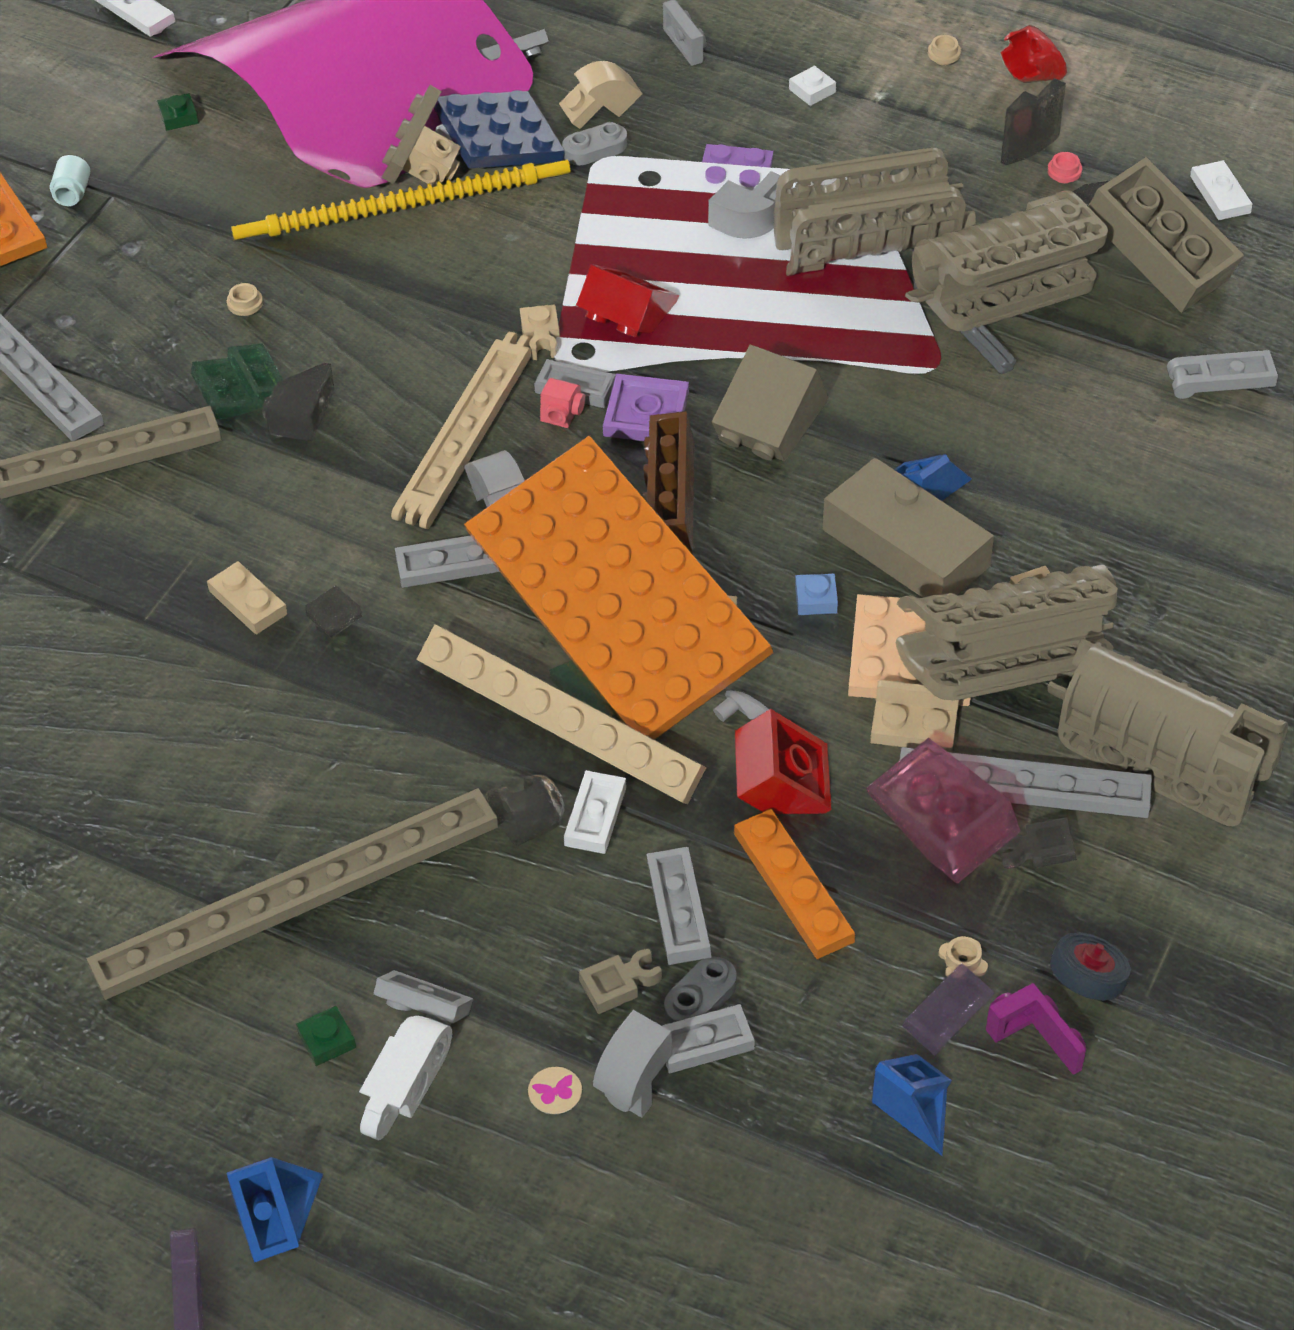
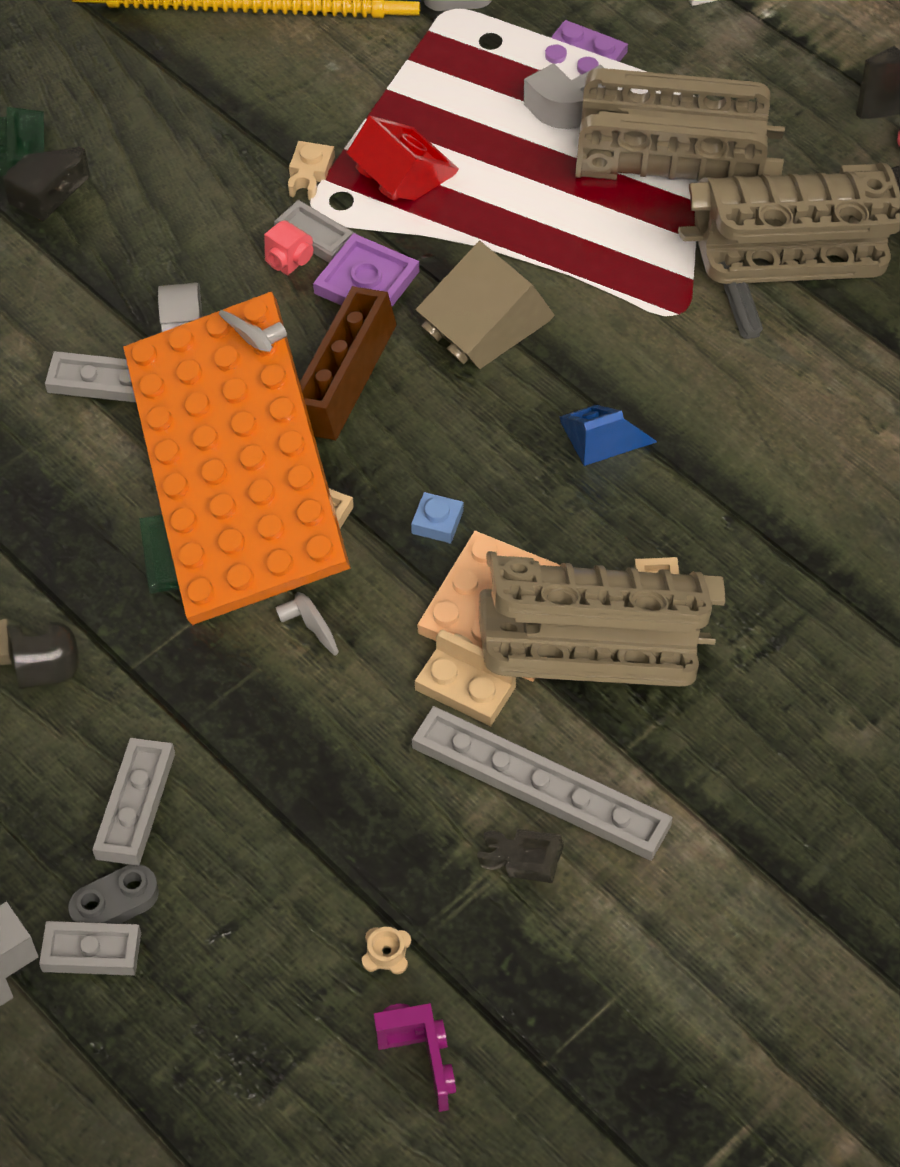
camera: 20 degrees right, 5 degrees up
tan plate [227,283,263,316] -> none
tan hinge [391,331,531,529] -> none
tan plate [417,624,706,804] -> none
white plate [564,771,626,854] -> none
dark tan plate [579,949,662,1014] -> none
orange plate [734,809,855,959] -> none
red slope [735,709,831,814] -> none
dark tan brick [823,458,994,598] -> none
clear pink slope [866,737,1021,884] -> none
blue slope [872,1054,952,1156] -> none
clear purple plate [902,963,995,1056] -> none
dark tan piece [1047,638,1288,826] -> none
black wheel [1050,932,1131,1001] -> none
none -> light grey bar [219,310,287,352]

